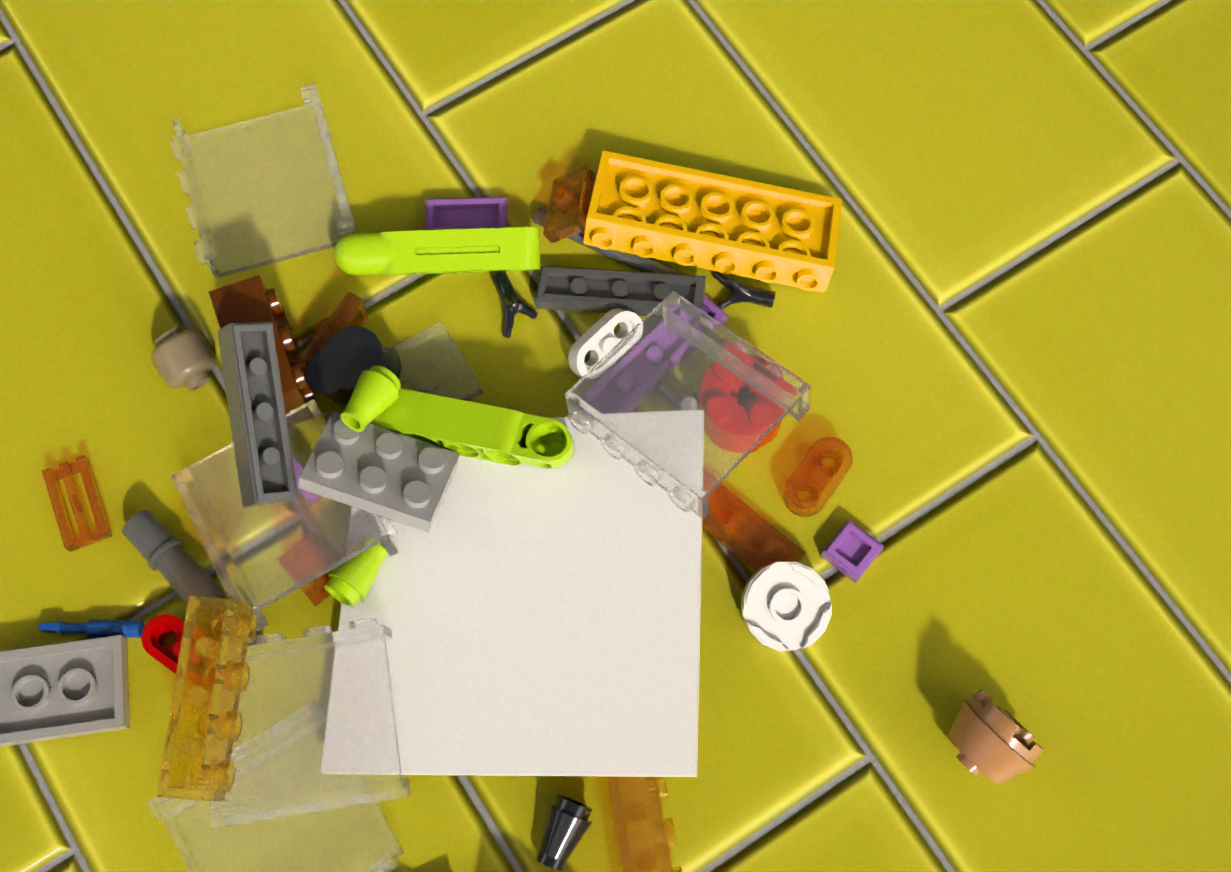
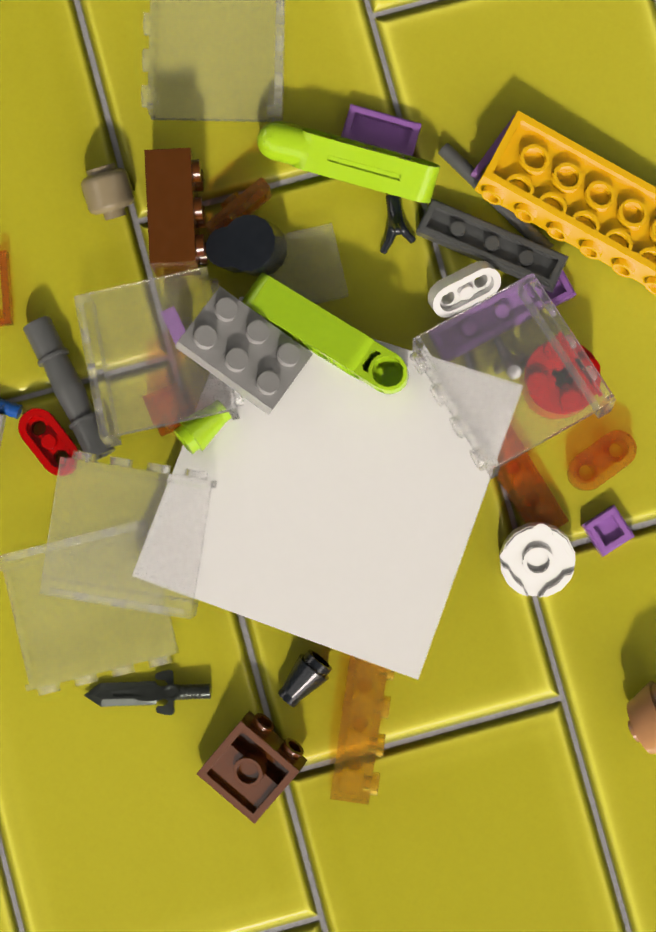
camera: 20 degrees right, 15 degrees up
clear yellow brick [156,596,257,801] -> none
dark grey slope [218,322,298,508] -> none
lime cone [341,366,401,432] -> none
clear orange plate [543,164,595,243] -> none
black bar [713,271,776,310] -> none

